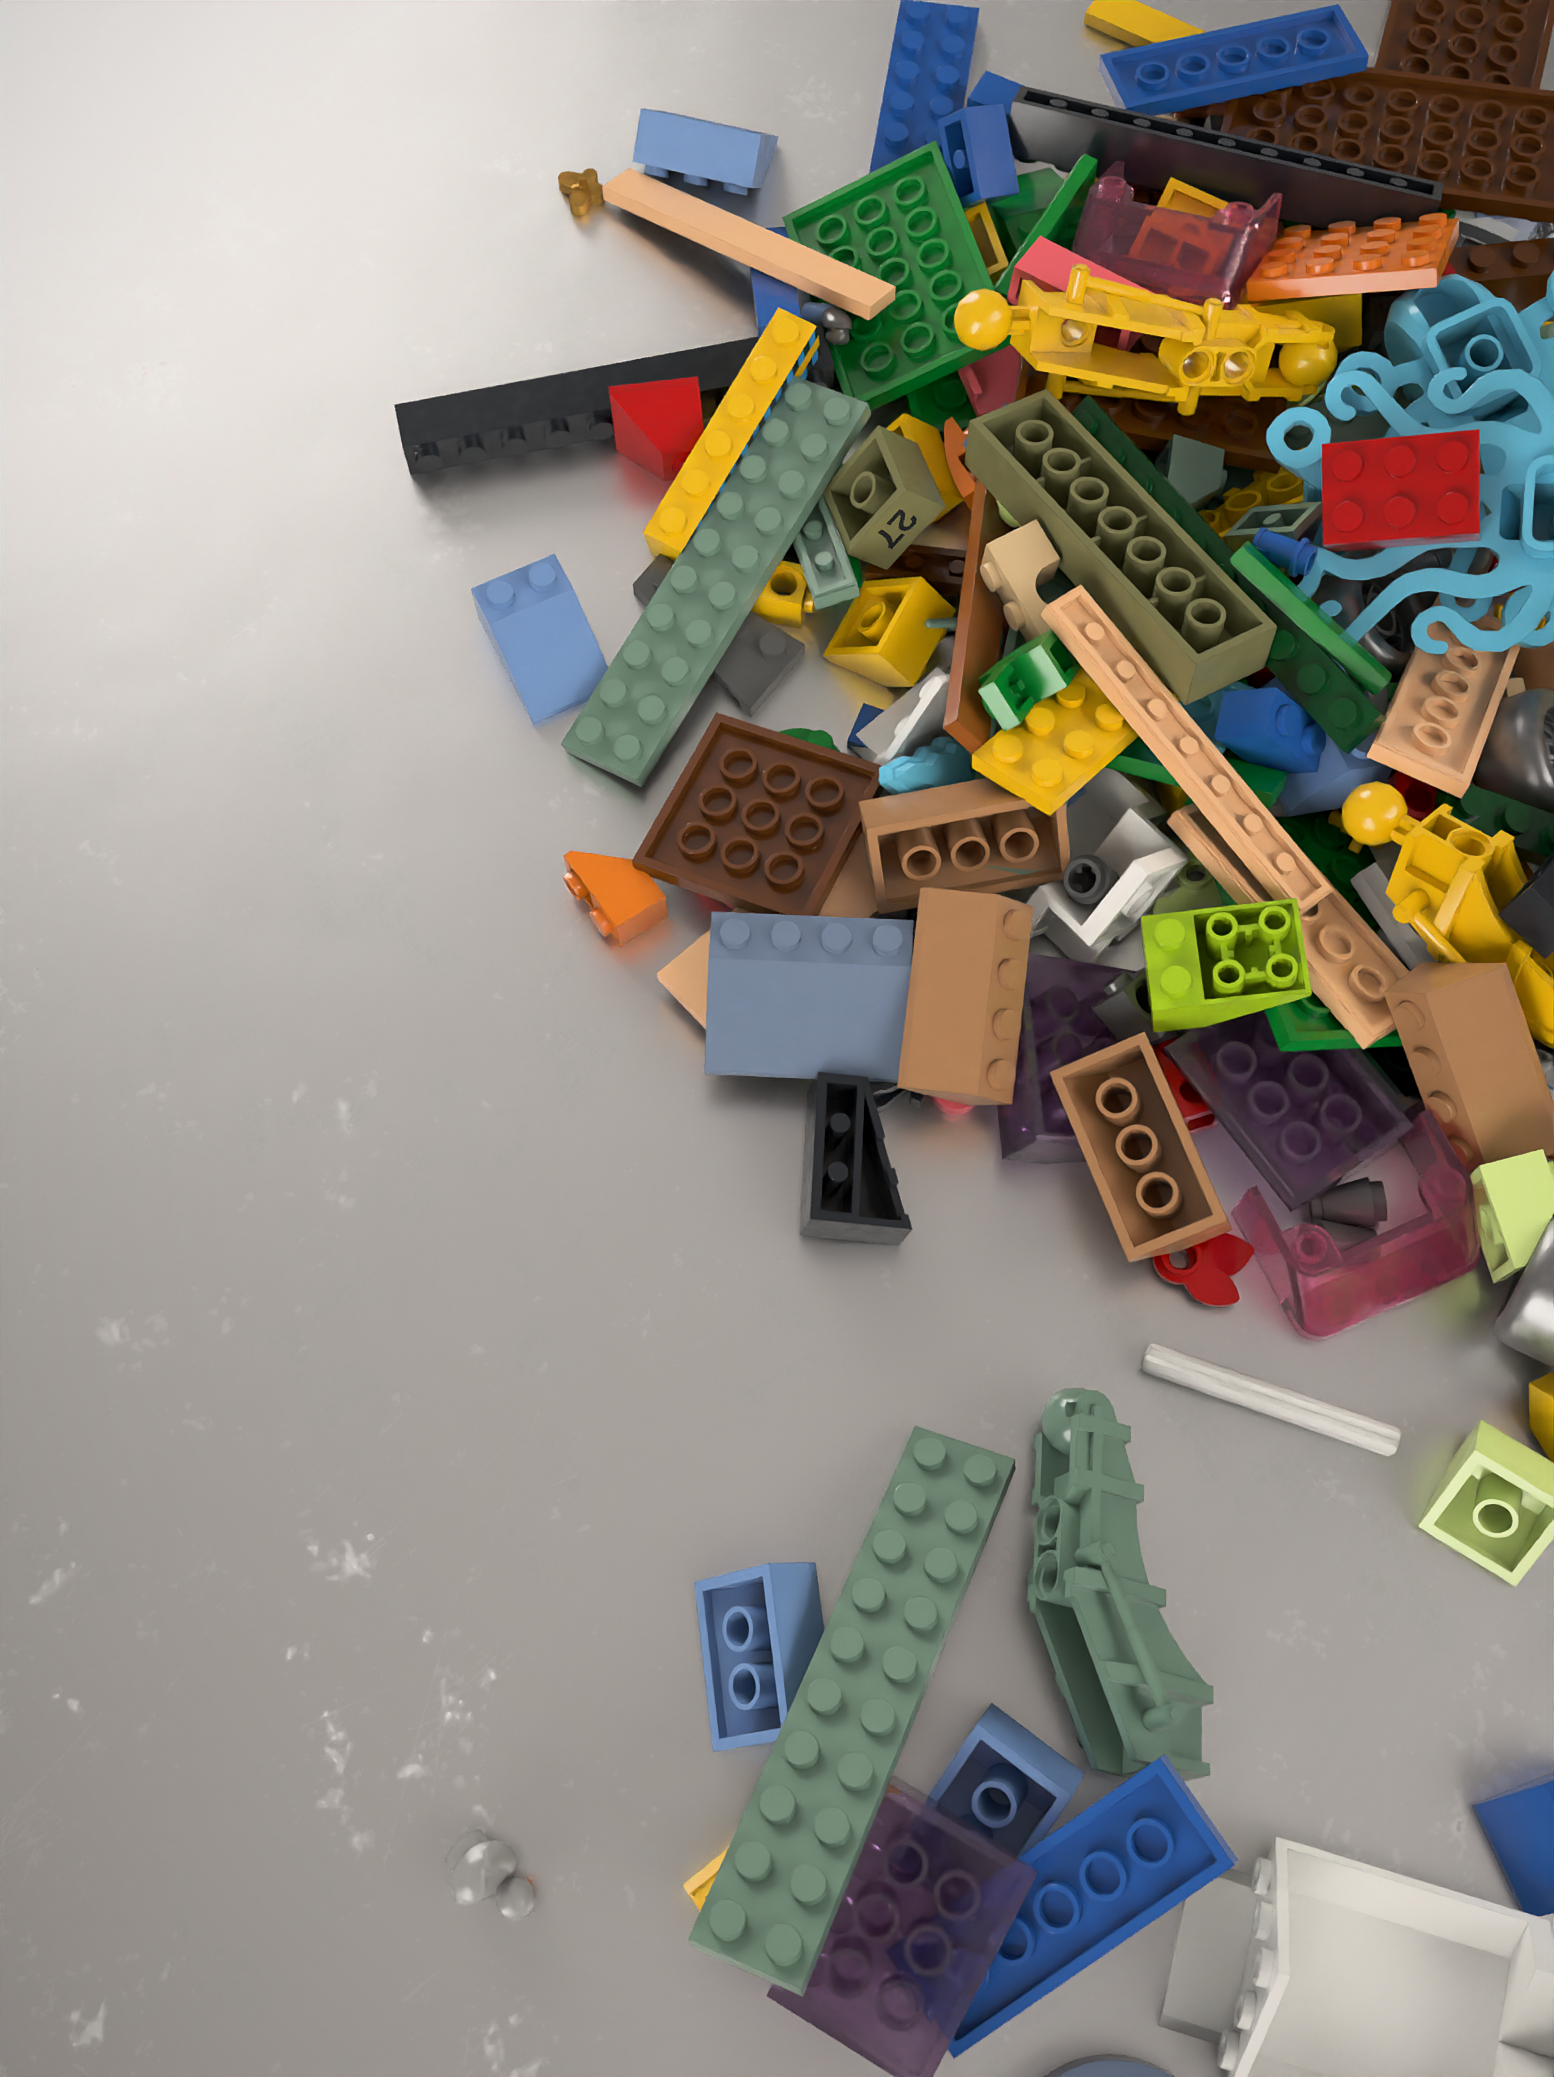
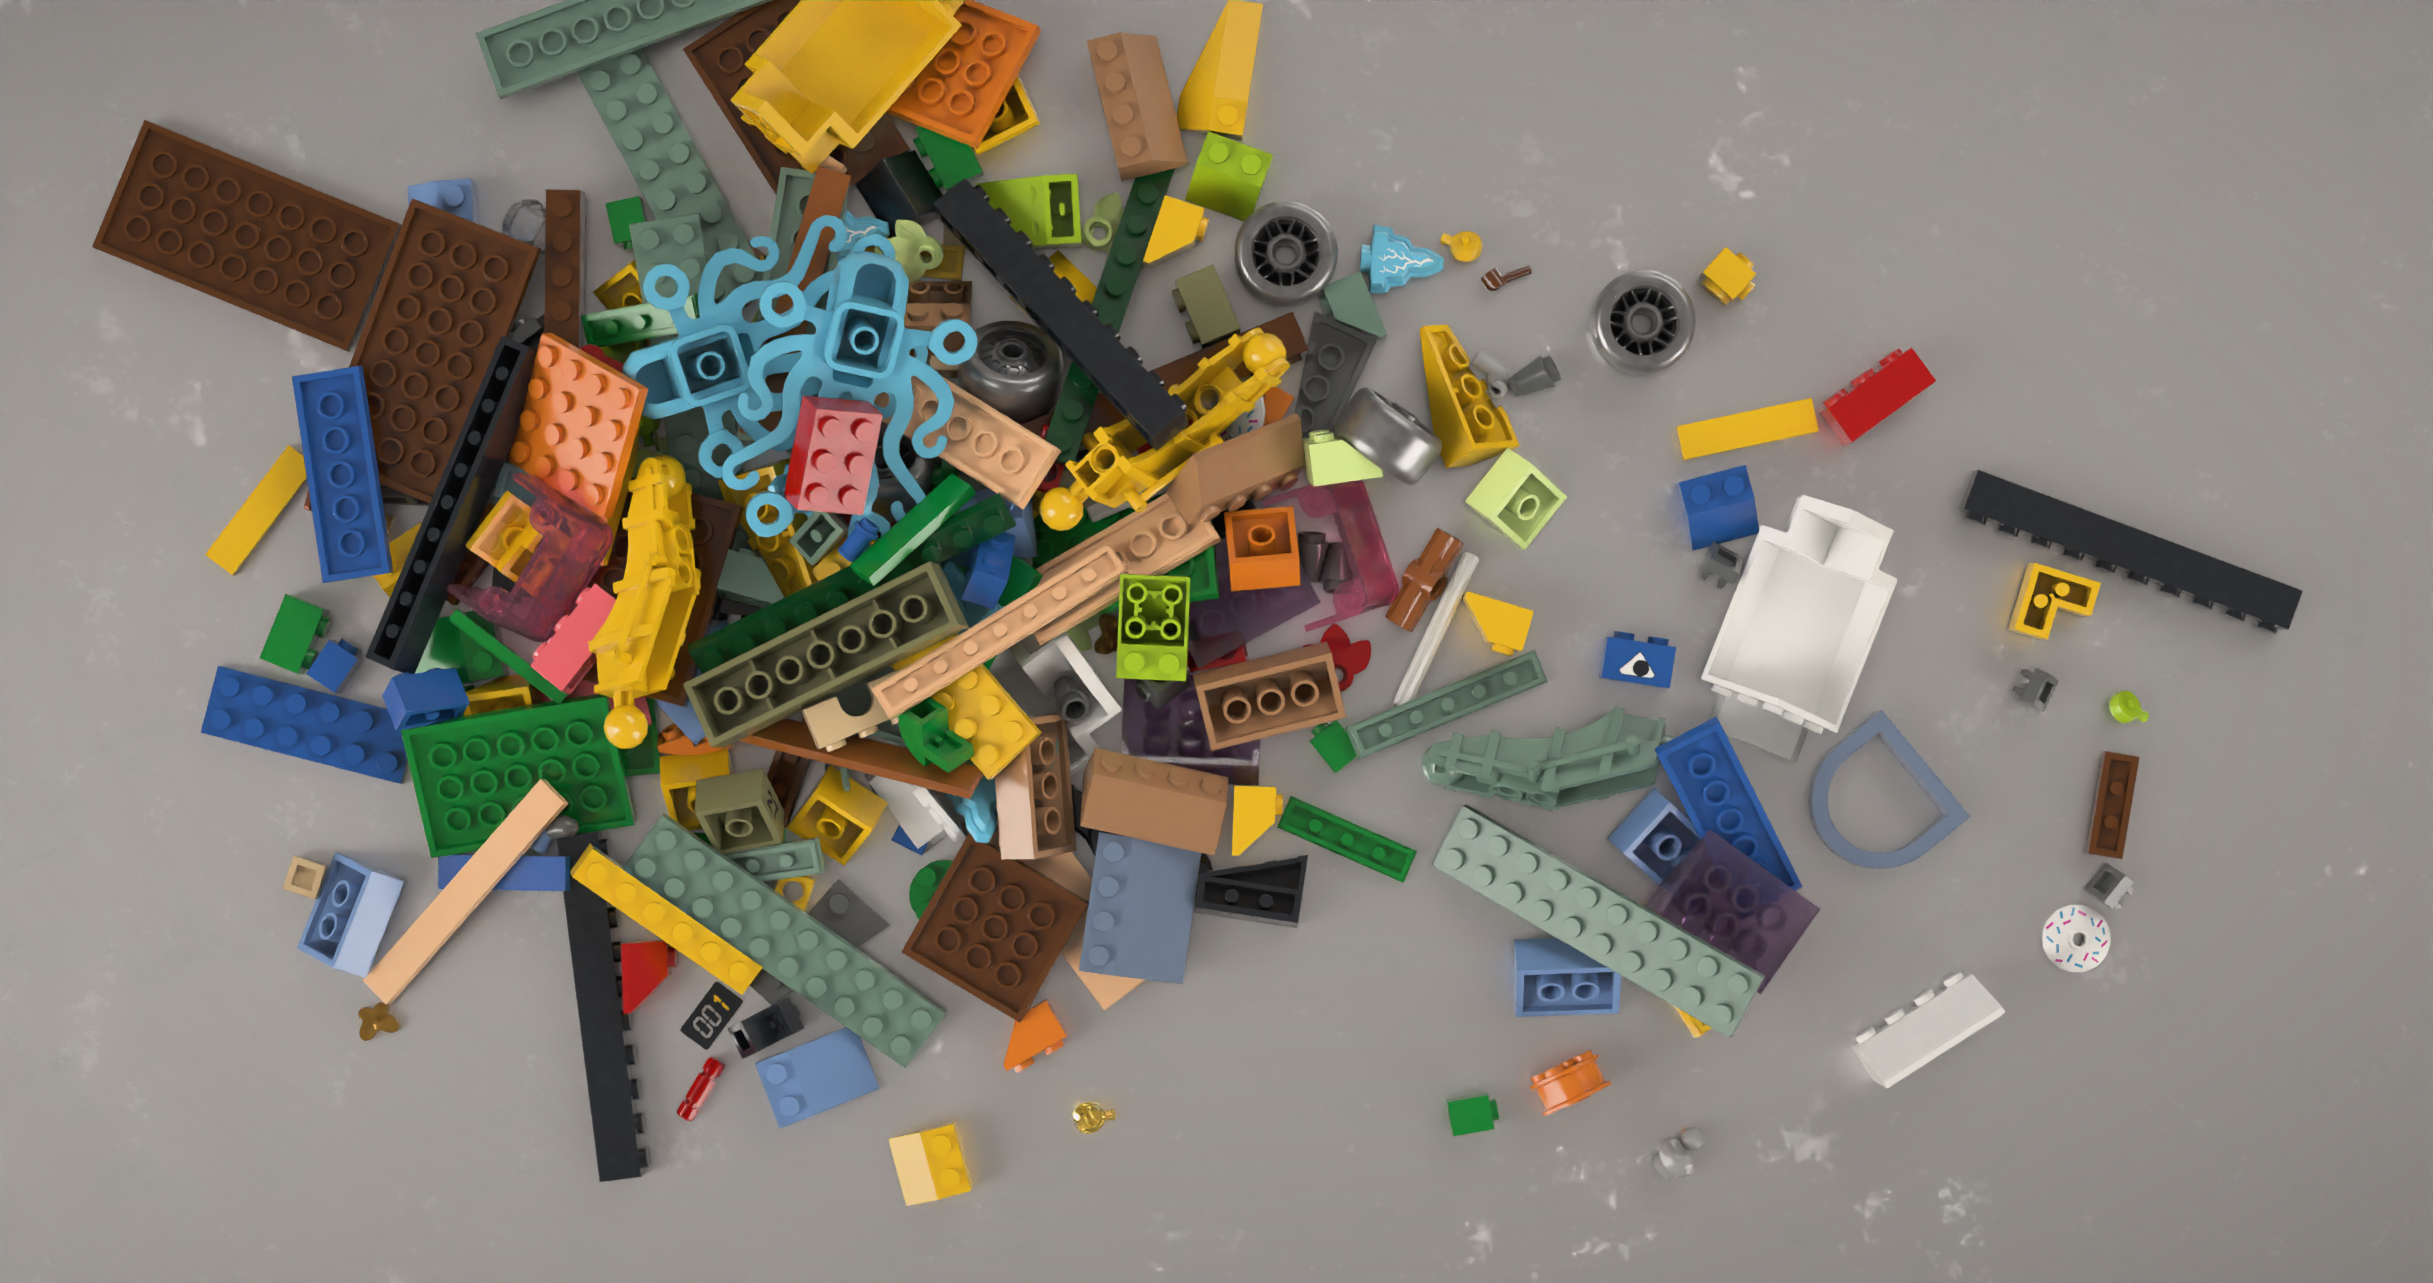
camera: 85 degrees left, 20 degrees up
none -> green brick [259,594,331,674]
none -> tan plate [283,856,328,899]
none -> red axle [677,1057,725,1121]
none -> black sticker [680,982,743,1050]
none -> black brick [727,997,804,1059]
none -> yellow slope [889,1121,973,1206]
none -> clear yellow piece [1073,1102,1116,1134]
none -> orange slope [1224,506,1301,591]
none -> yellow slope [1232,785,1283,856]
none -> green tile [1277,796,1417,883]
none -> green brick [1309,720,1357,773]
none -> sand green tile [1345,650,1548,760]
none -> dark orange piece [1385,528,1464,632]
none -> green brick [1446,1092,1499,1136]
none -> yellow slope [1462,591,1534,656]
none -> orange wheel [1529,1050,1612,1116]
none -> blue brick [1599,631,1676,688]
none -> dark grey tile [1701,541,1743,589]

